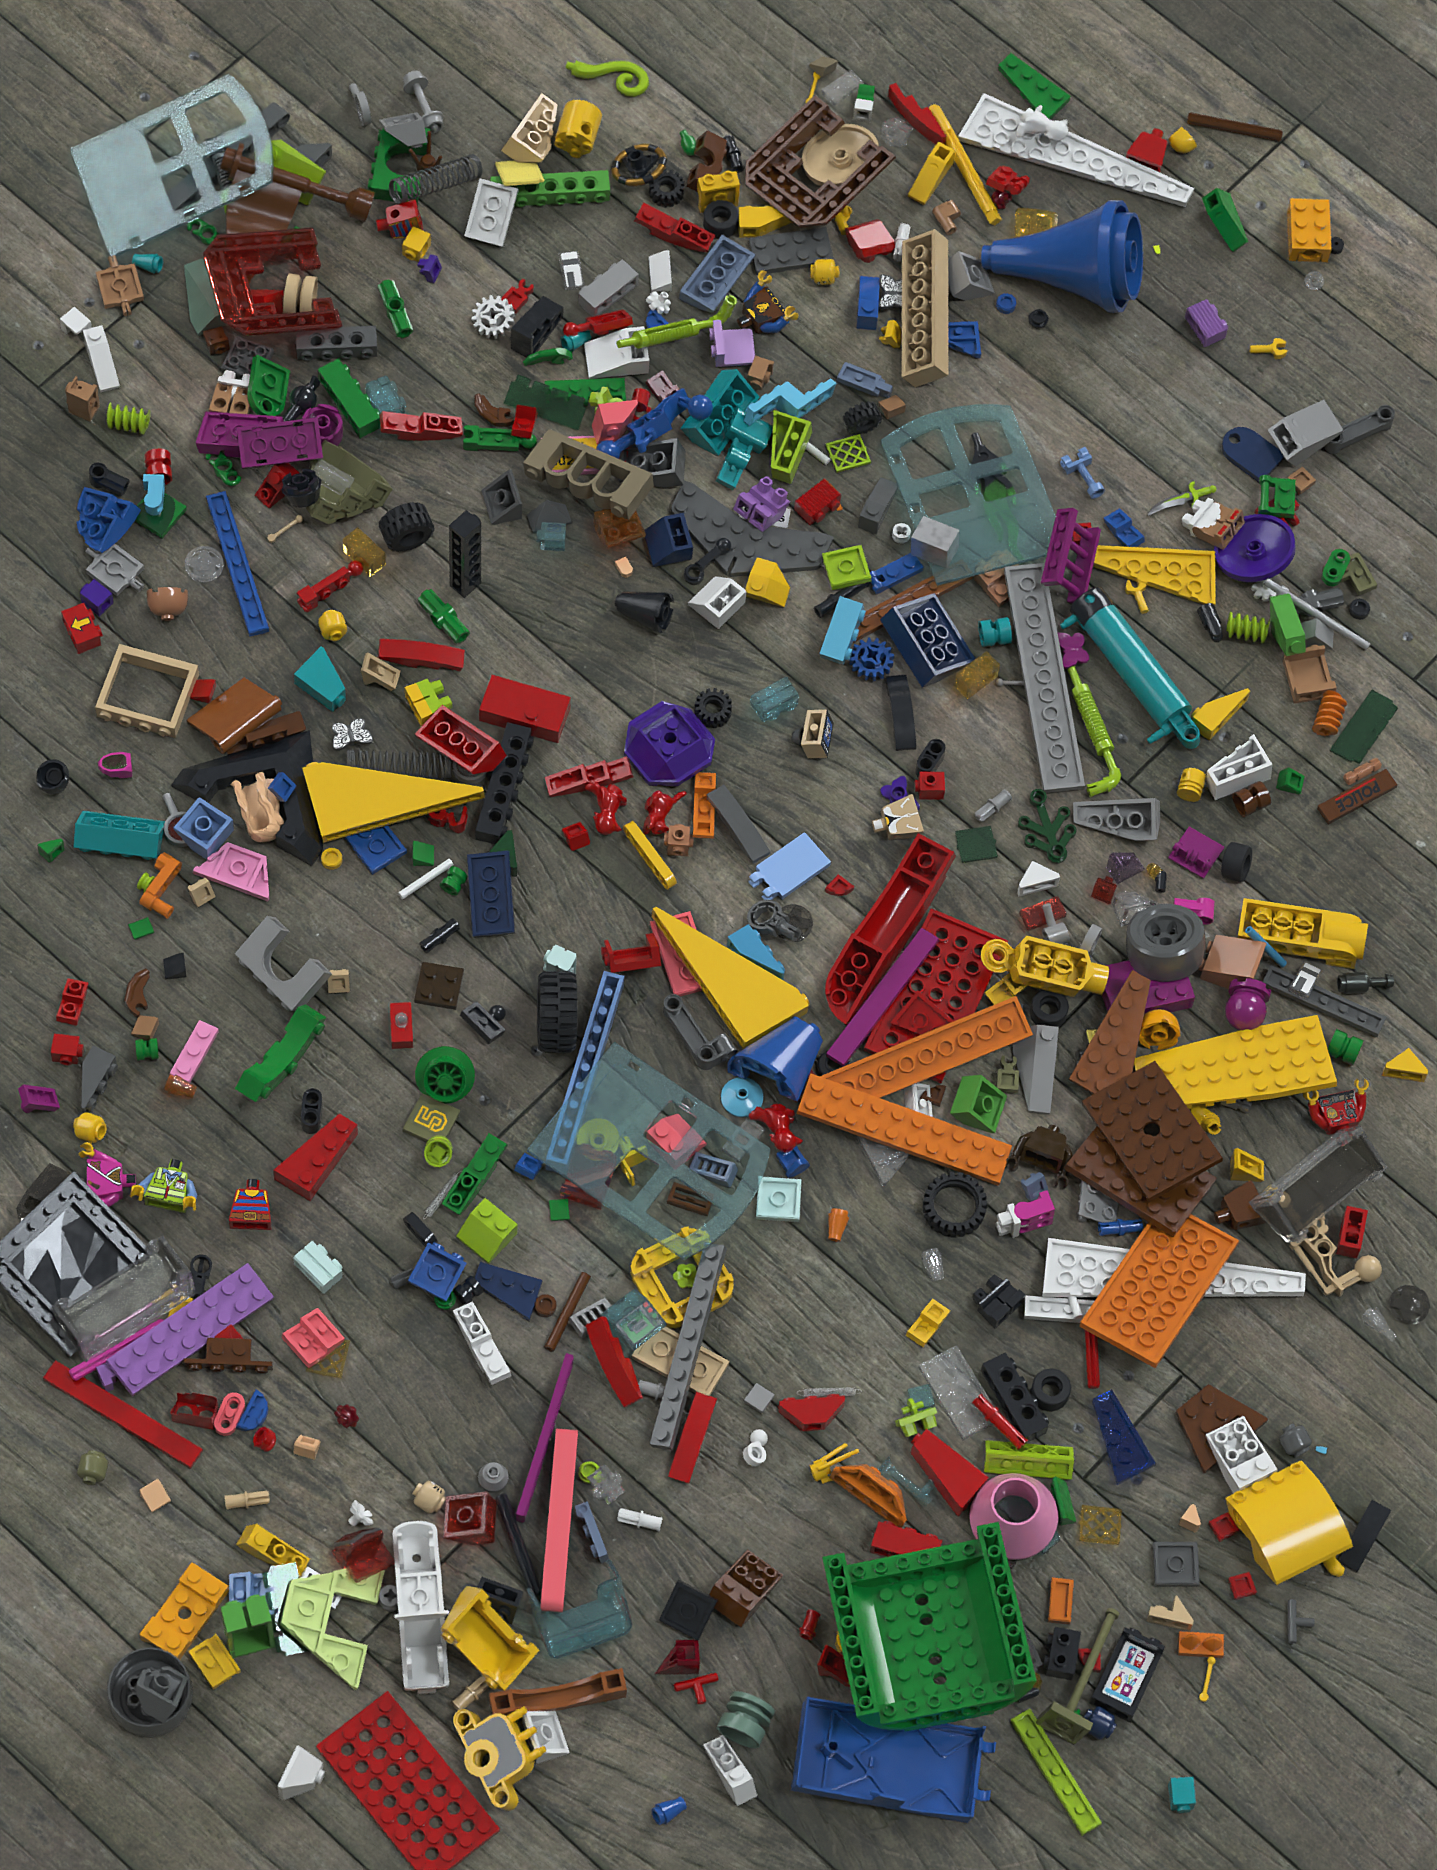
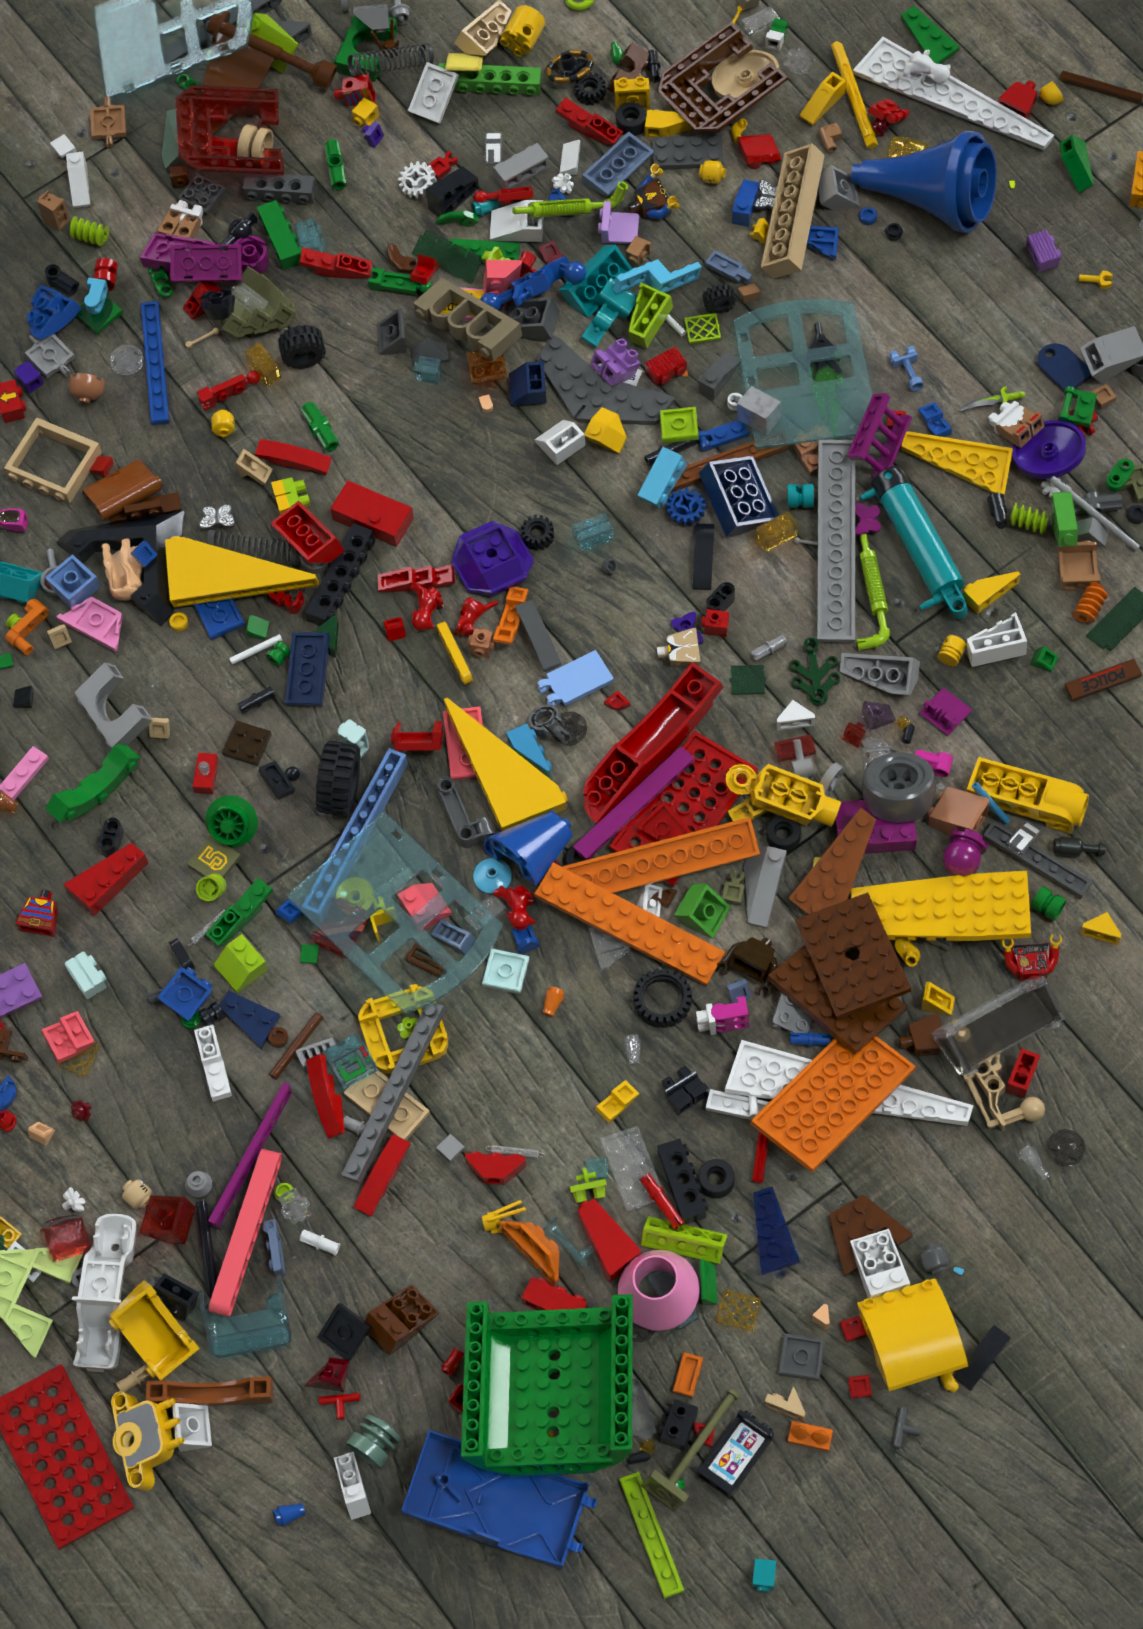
camera: 20 degrees right, 0 degrees up
teal cone [132,254,163,273] -> none
green tile [247,355,290,416] -> none
teal slope [294,646,346,712] -> none
black brick [449,510,481,598] -> none
black cone [615,592,674,633] -> none
black piece [684,538,732,585] -> none
white plate [743,1429,768,1466] -> none
tan brick [801,710,834,758] -> none
red slope [888,83,946,145] -> none
white axle [893,223,910,261] -> none
dark blue head [1083,1706,1117,1740] -> none
yellow bar [1125,579,1149,614] -> none
light orange cylinder [1139,1009,1180,1050] -> none
yellow hinge [1199,1656,1216,1702] -> none
black tyre [1221,842,1253,882] -> none
reddish brown wheel [1232,781,1271,817] -> none
nougat axle [1343,758,1382,785] -> none

